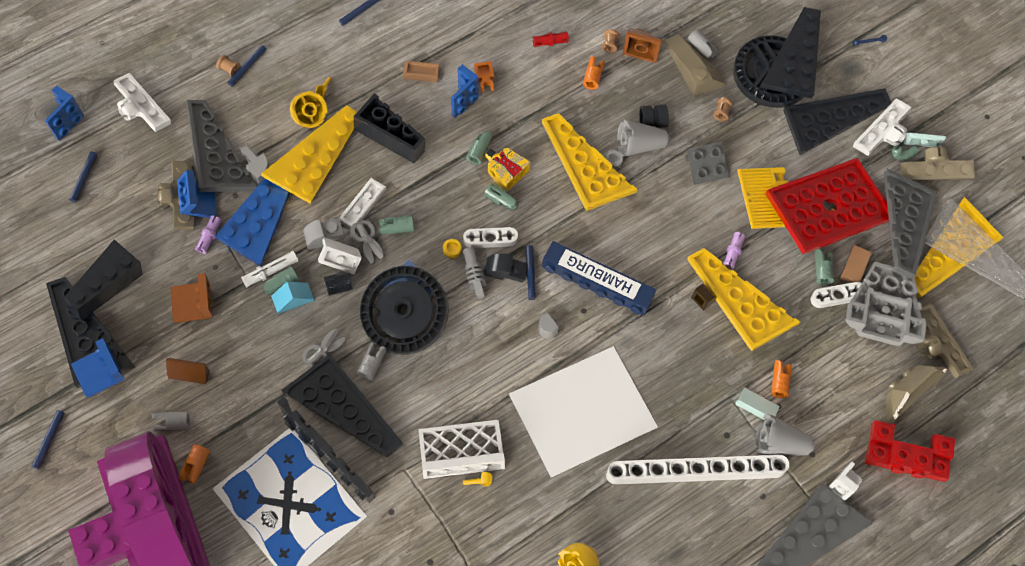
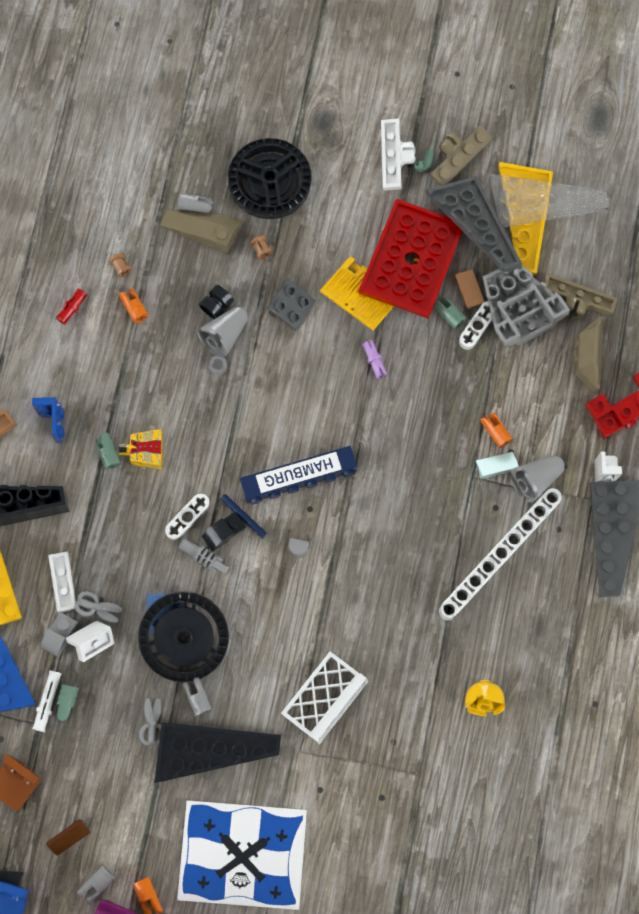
camera: 45 degrees left, 10 degrees up
medium azure slope [271,282,315,314] -> none
black wing [277,396,375,503] -> none
black piece [324,271,353,296] -> none
sand green hinge [379,215,414,234] -> none
yellow tile [443,239,462,259] -> none
yellow hand [463,472,493,486] -> none
orange plate [474,61,494,92] -> none
sand green hinge [484,182,518,211] -> none
white sticker [509,346,658,478] -> none
yellow wing [542,113,637,211] -> none
dark orange slope [623,28,662,63] -> none
yellow wing [687,248,800,351] -> none
dark brown brick [691,283,717,311] -> none
black wing [760,7,821,99] -> none
black wing [783,88,891,156] -> none
dark blue hinge [853,35,887,46] -> none
light aqua slope [904,133,946,148] -> none

